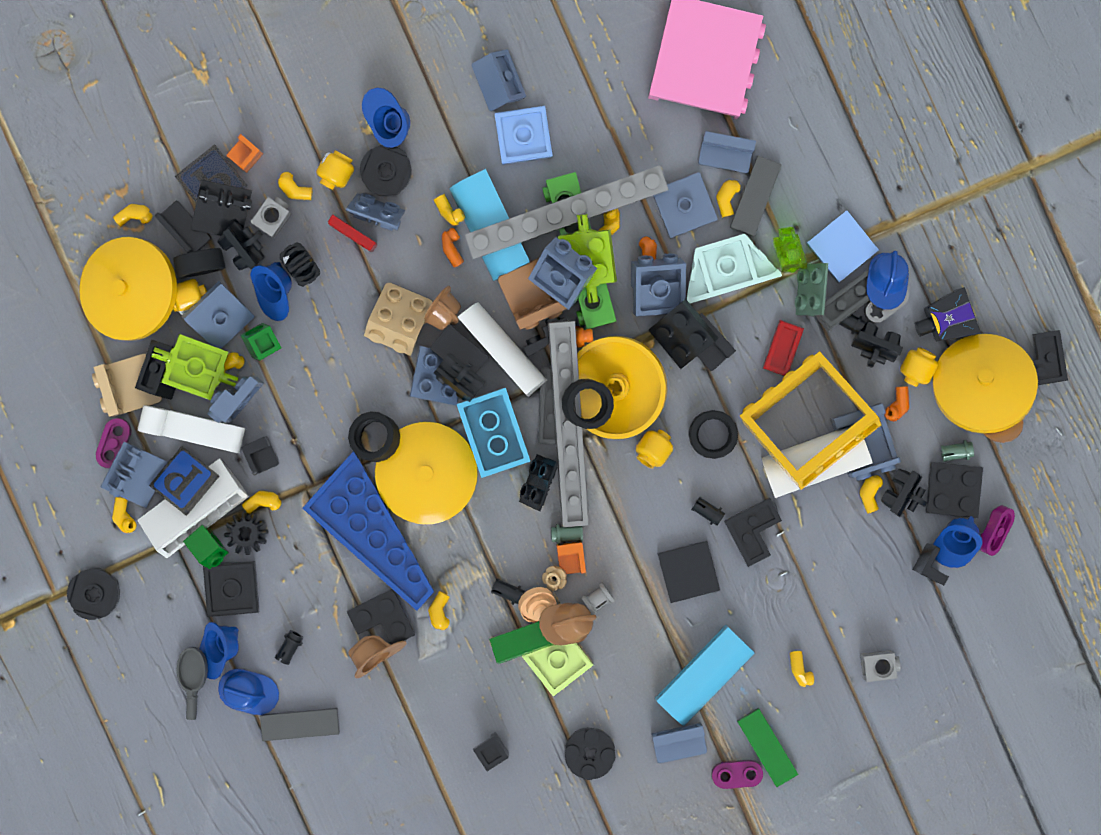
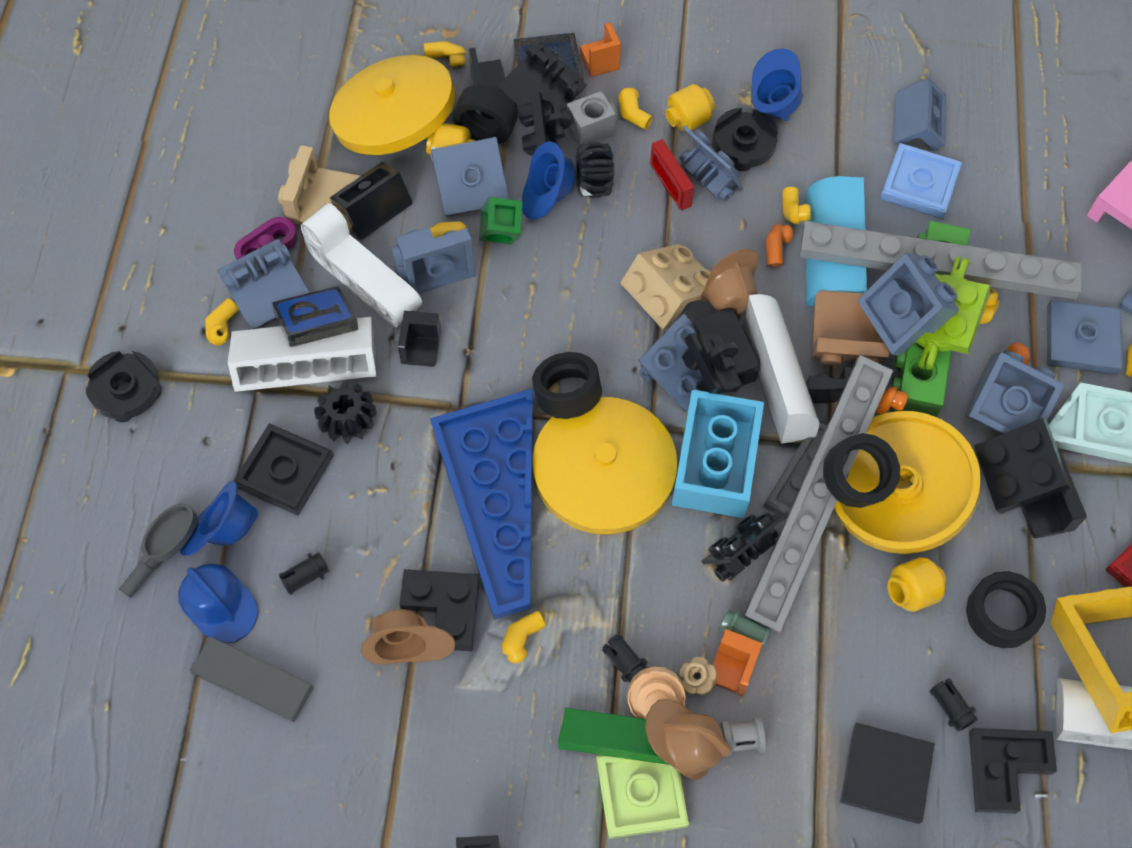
camera: 30 degrees right, 25 degrees down
lime plate [151,334,238,400] -> none
green brick [183,524,229,569] -> none
yellow arm [242,491,281,514] -> none

